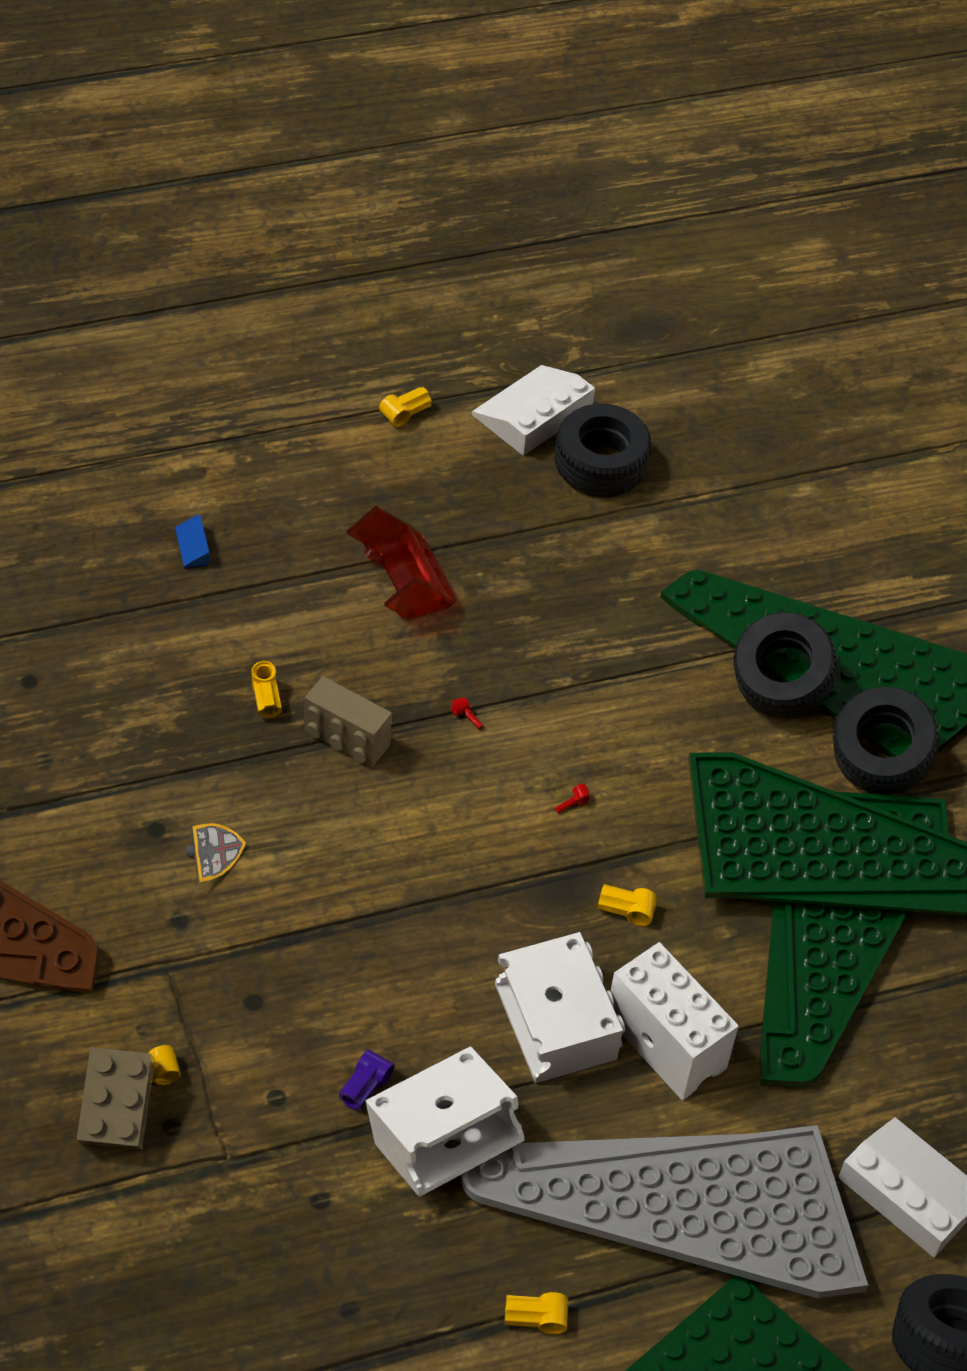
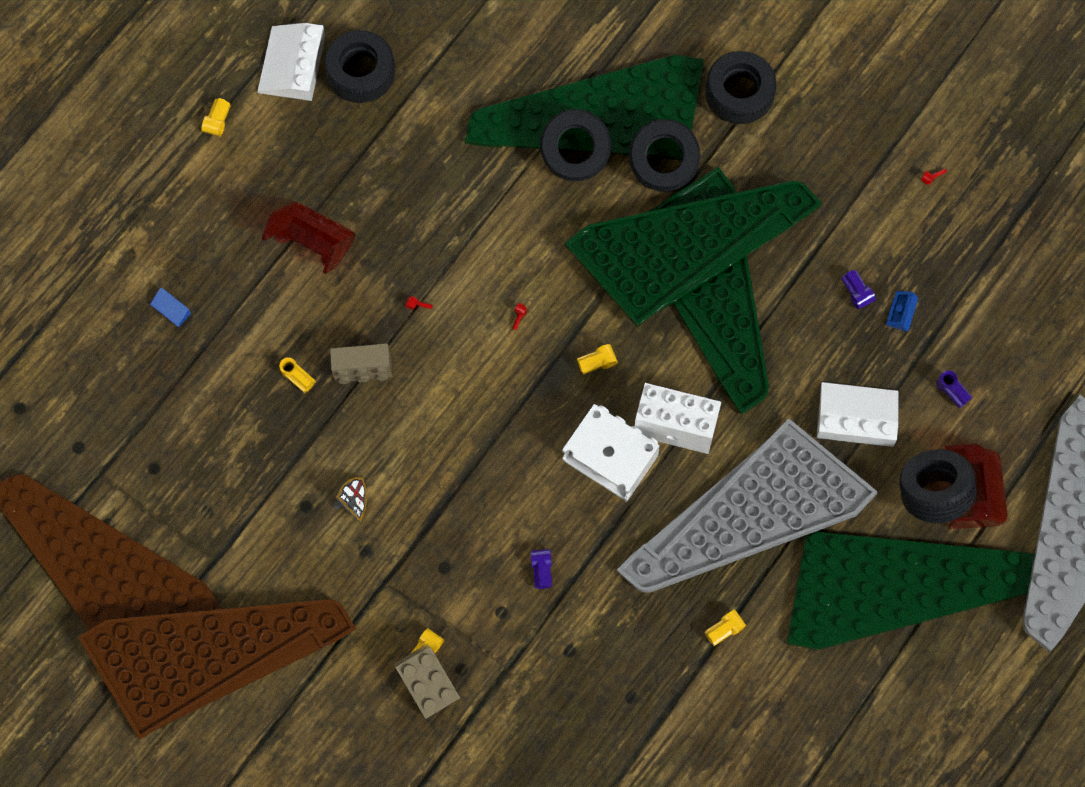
camera: 30 degrees left, 20 degrees up
white gear [365,1046,525,1197] -> none

